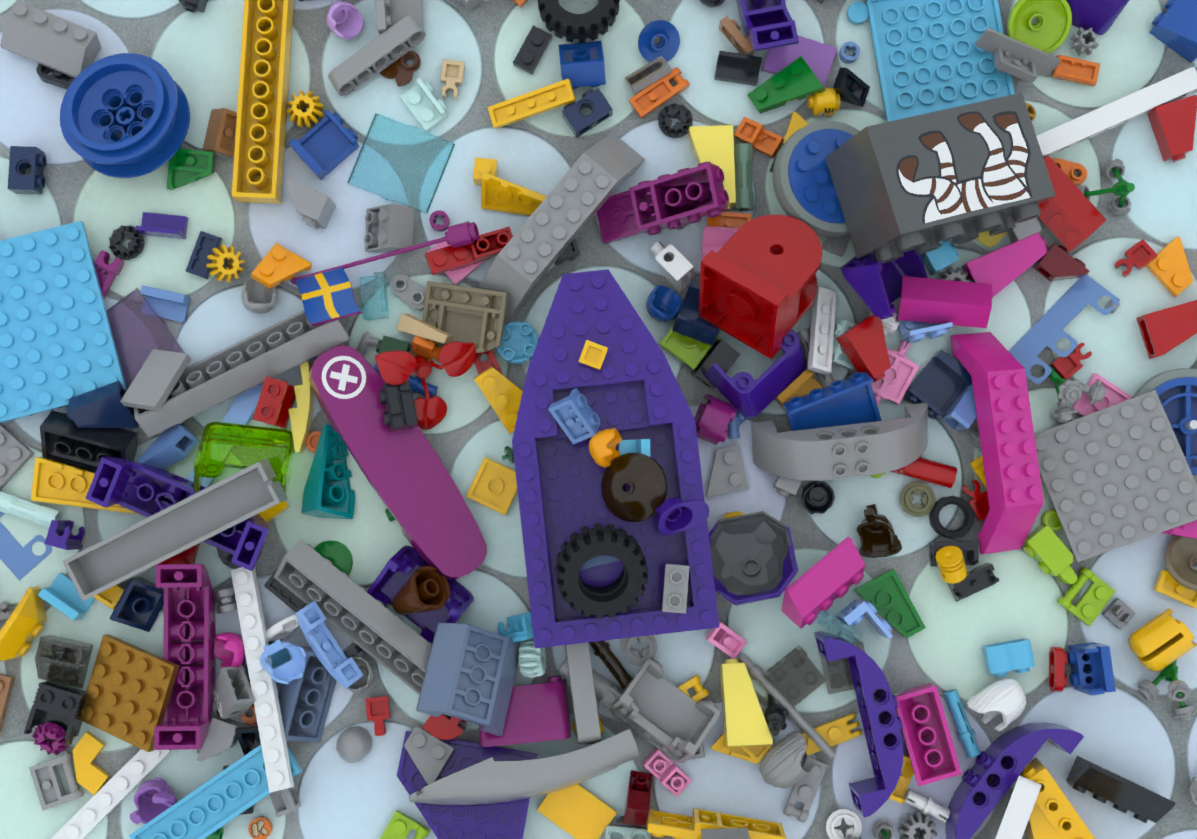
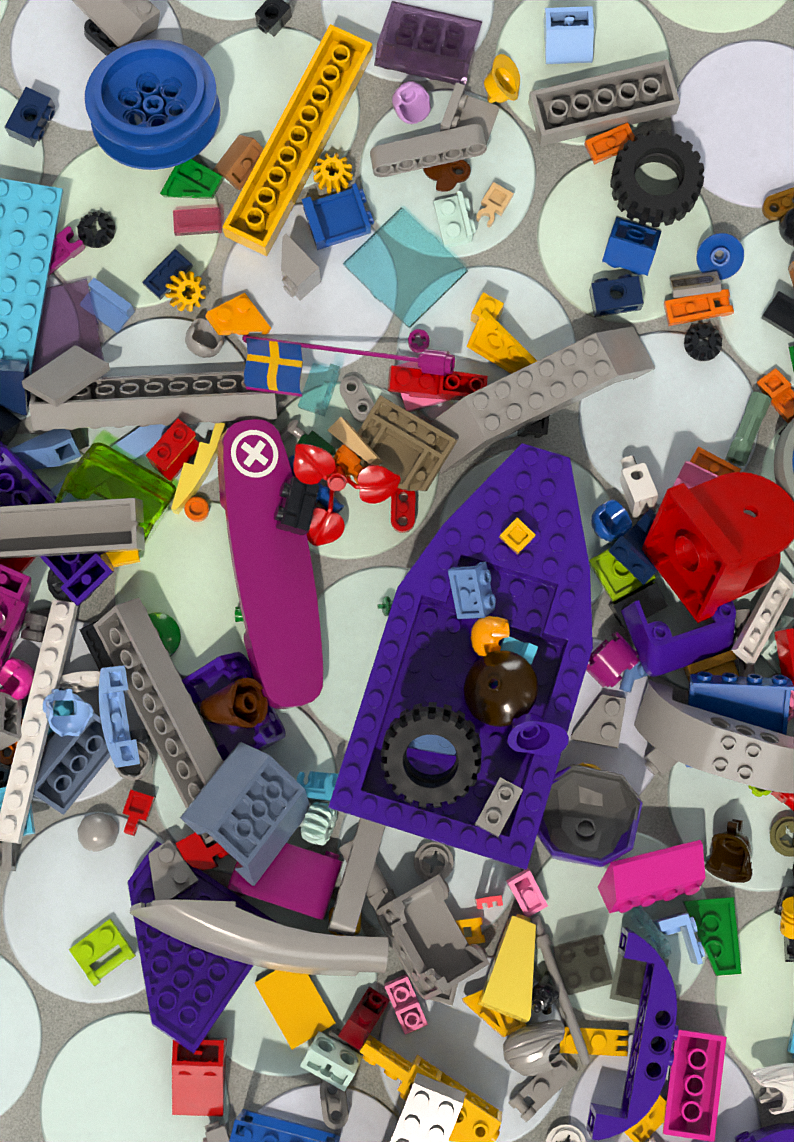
camera: 25 degrees right, 5 degrees down
dark purple panel [135,212,188,239] -> none
teal wedge [301,424,355,519] -> none
light grey slope [364,203,414,253] -> none
yellow tile [466,457,518,515] -> none
yellow wing [474,366,523,434] -> none
yellow plate [488,79,576,129] -> none
medium azure dish [496,321,539,364] -> none
black plate [513,25,552,75] -> none
dark brown pin [588,641,632,689] -> none
magenta wedge [597,162,729,244] -> none
light yellow slope [688,125,736,211] -> none
black hair [801,481,835,514] -> none
medium azure pin [943,689,981,758] -> none
none -> clear pink tile [173,207,222,236]
none -> coral tile [475,895,503,909]

